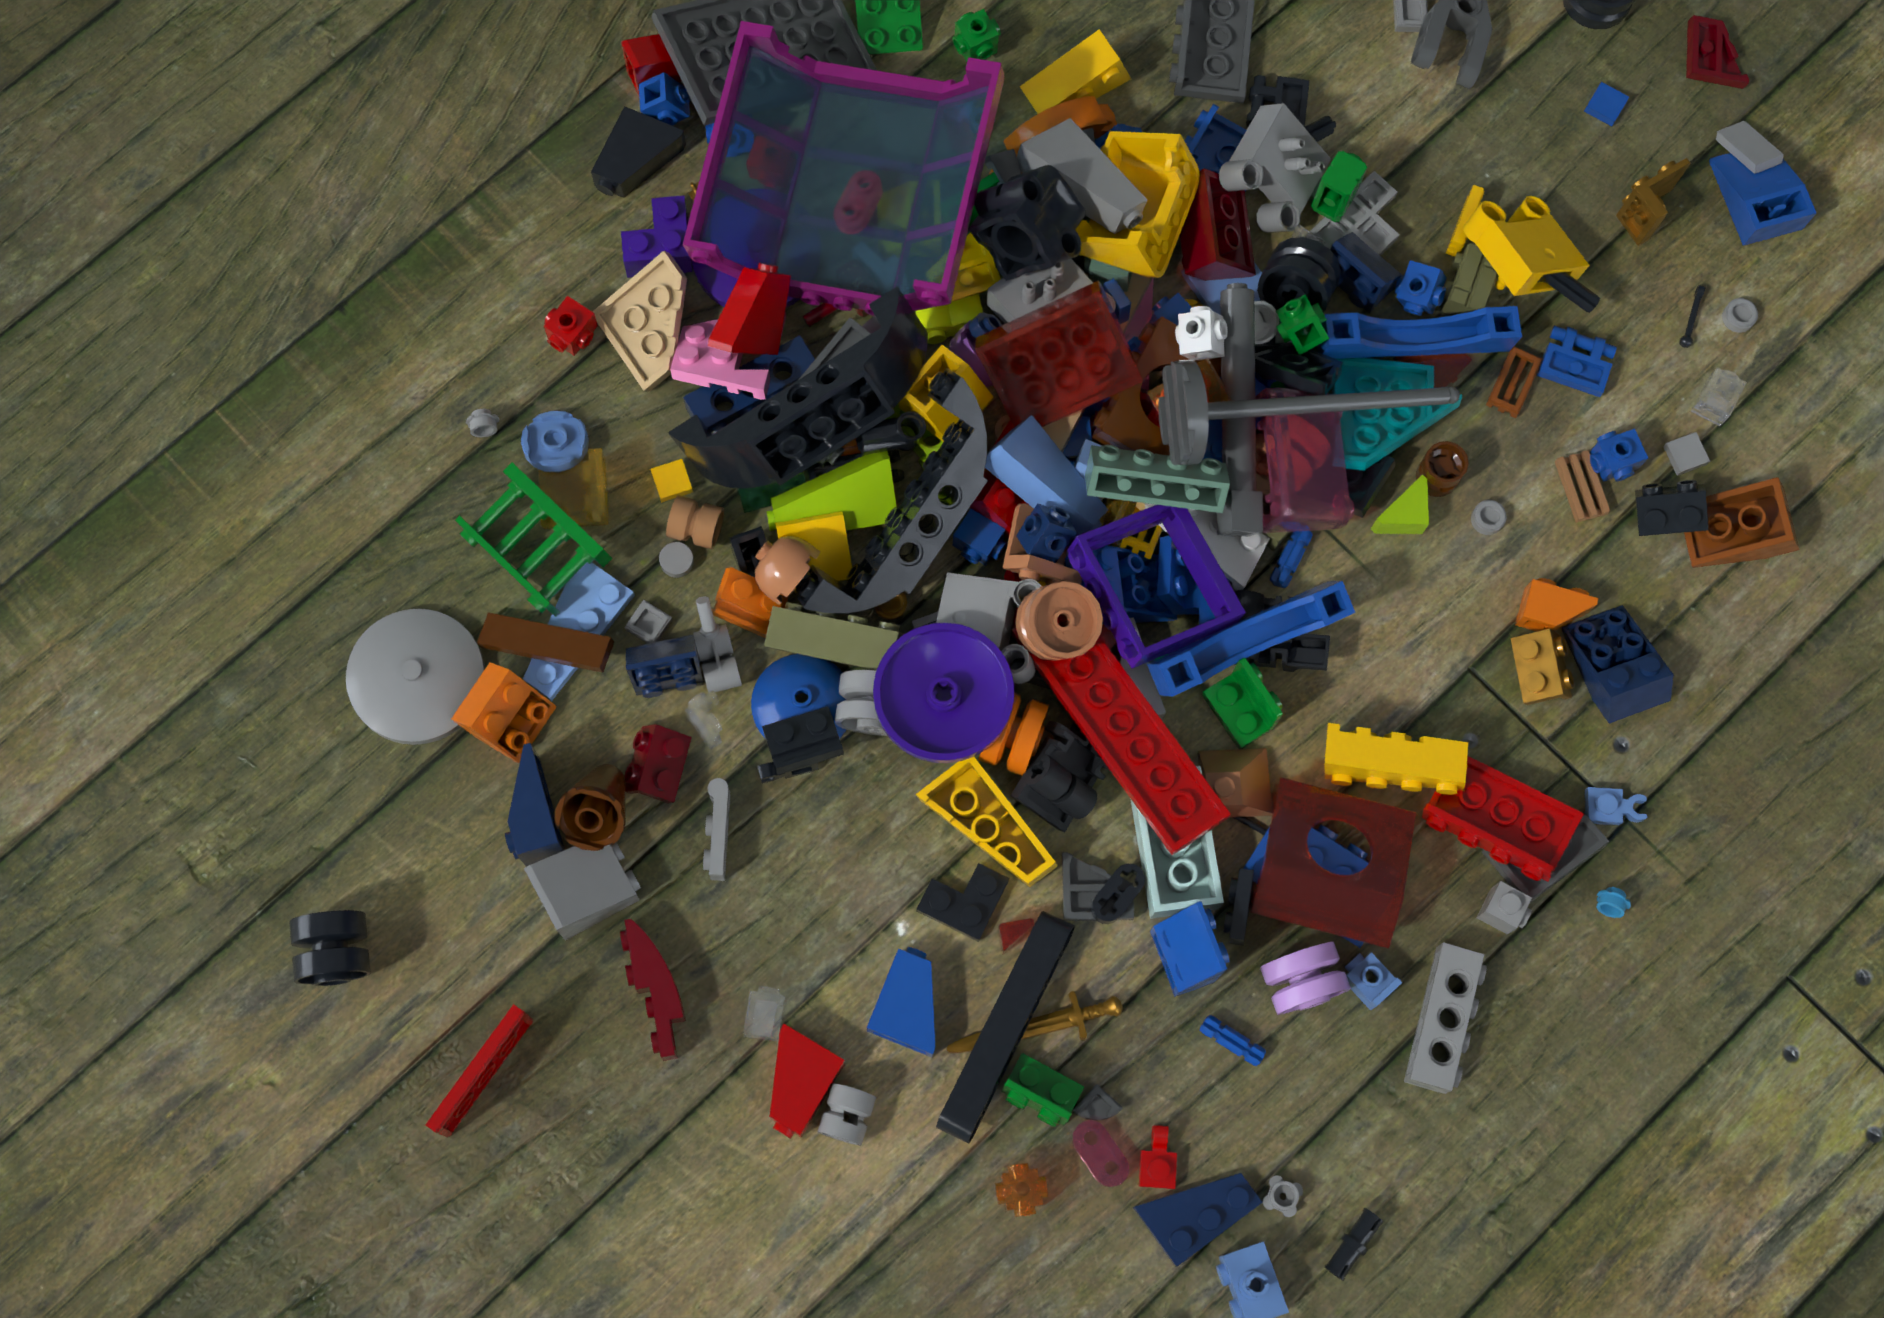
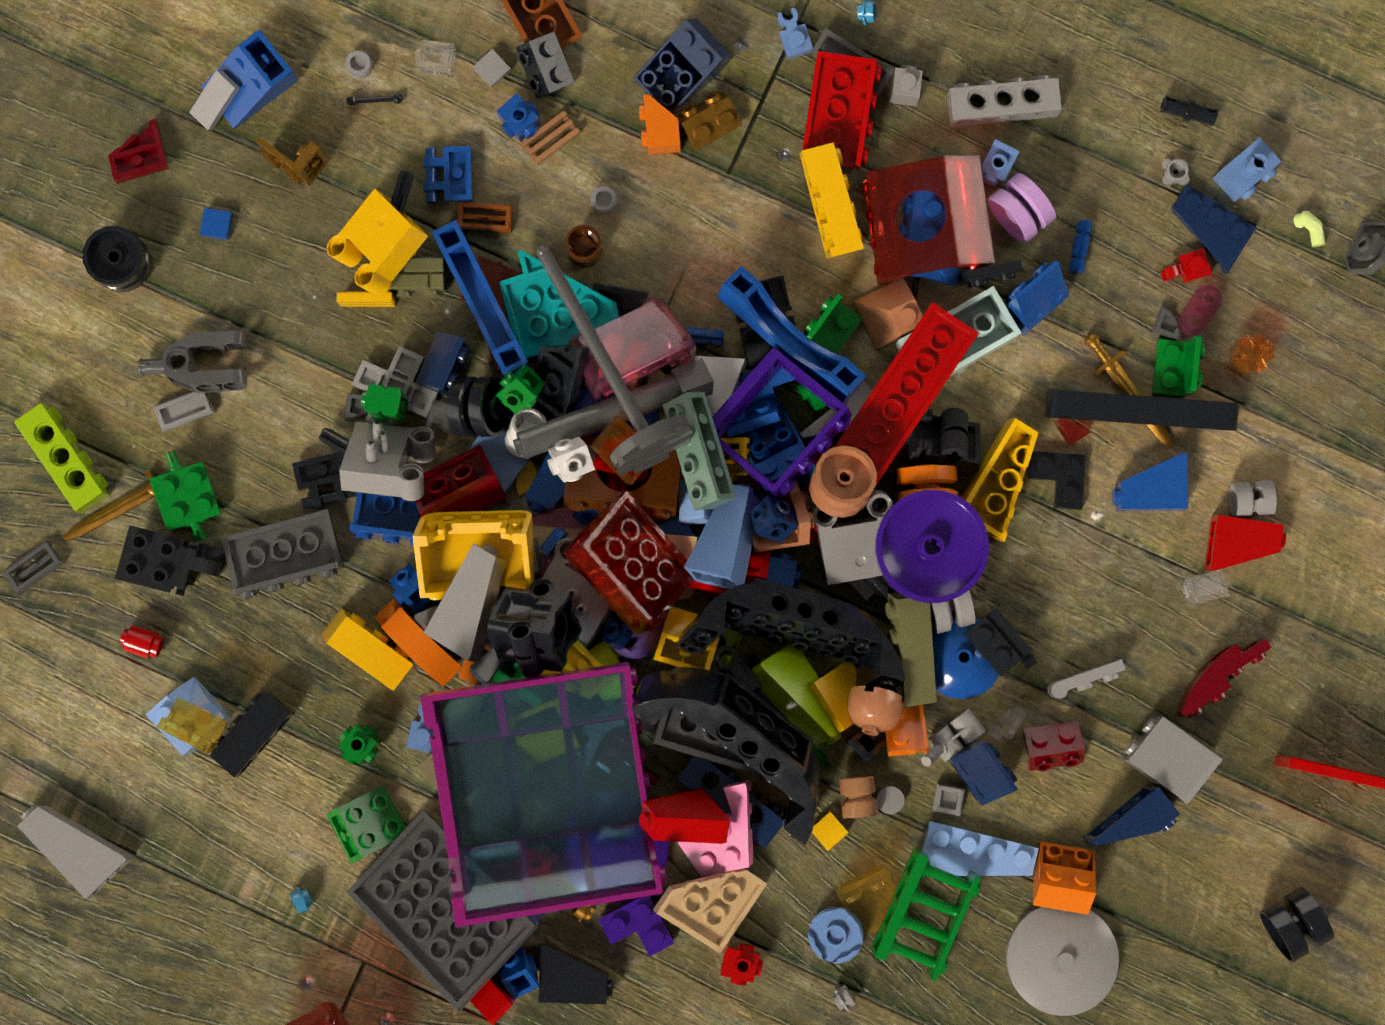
camera: 105 degrees left, 10 degrees up
reddish brown tile [477,612,614,673] -> none
reddish brown cone [555,764,626,851] -> none
clear pink plate [834,170,883,234] -> none
dark grey wing [1061,852,1134,921] -> none
black beam [1091,863,1145,924] -> none
lime slope [1371,475,1429,534] -> none
blue brick [1395,260,1447,316] -> none

